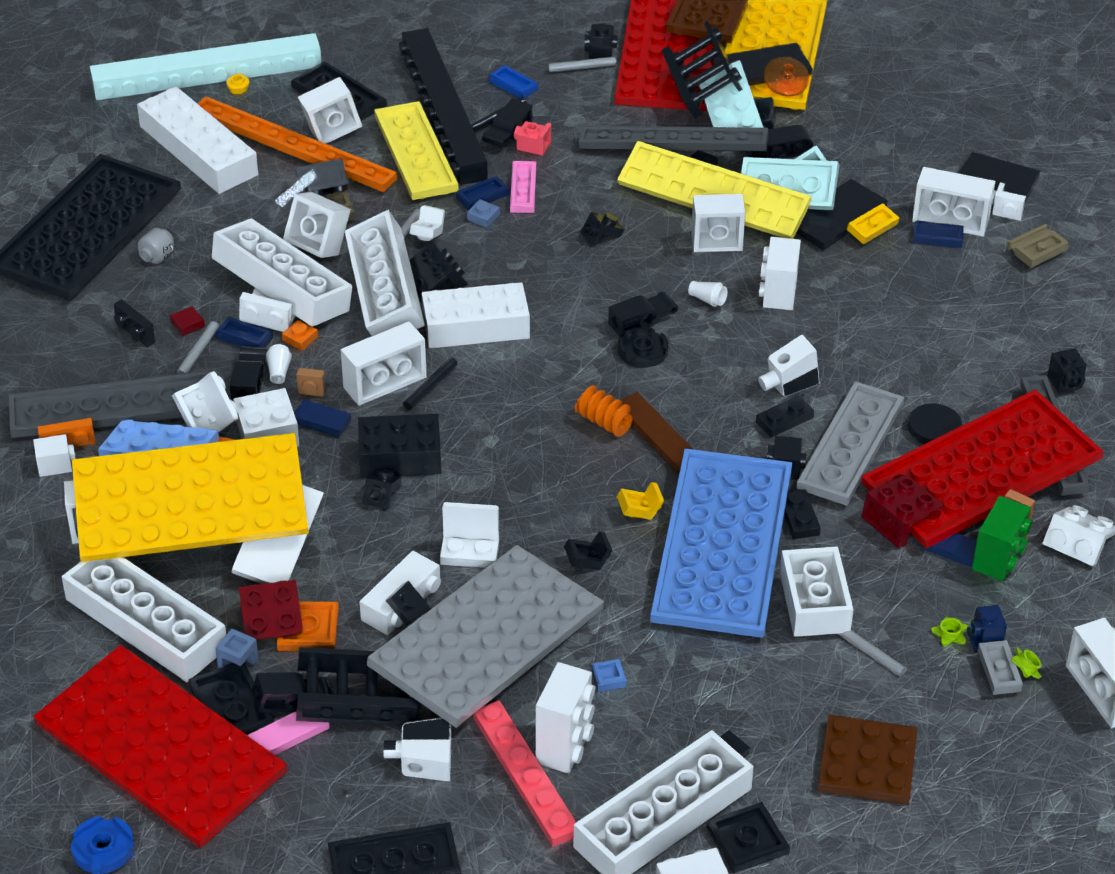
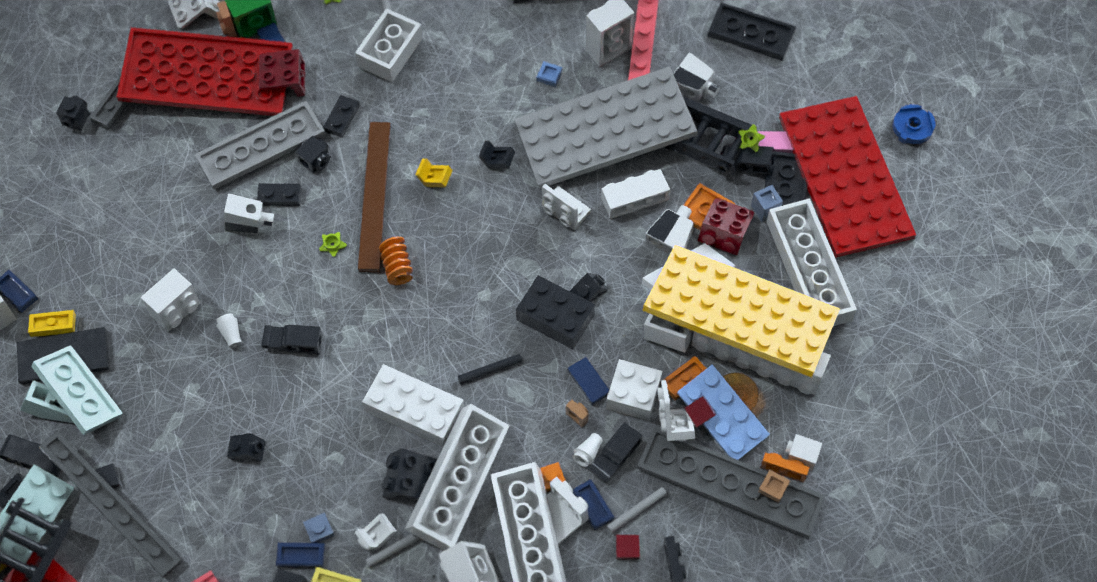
camera: 145 degrees left, 20 degrees up
white brick [341,321,427,406] -> none
black plate [385,580,431,627] -> none
bright pink tile [510,161,536,213] -> none
light yellow plate [617,141,812,239] -> none
black tile [618,327,669,368] -> none
medium blue plate [650,449,792,638] -> none
white brick [691,194,745,252] -> none
black tile [908,403,962,444] -> none
none -> lime plate [319,232,347,257]
none -> white torso [646,205,694,254]
none -> dark red tile [684,396,717,427]
none -> lime plate [739,124,765,151]
none -> medium nougat plate [758,470,790,503]

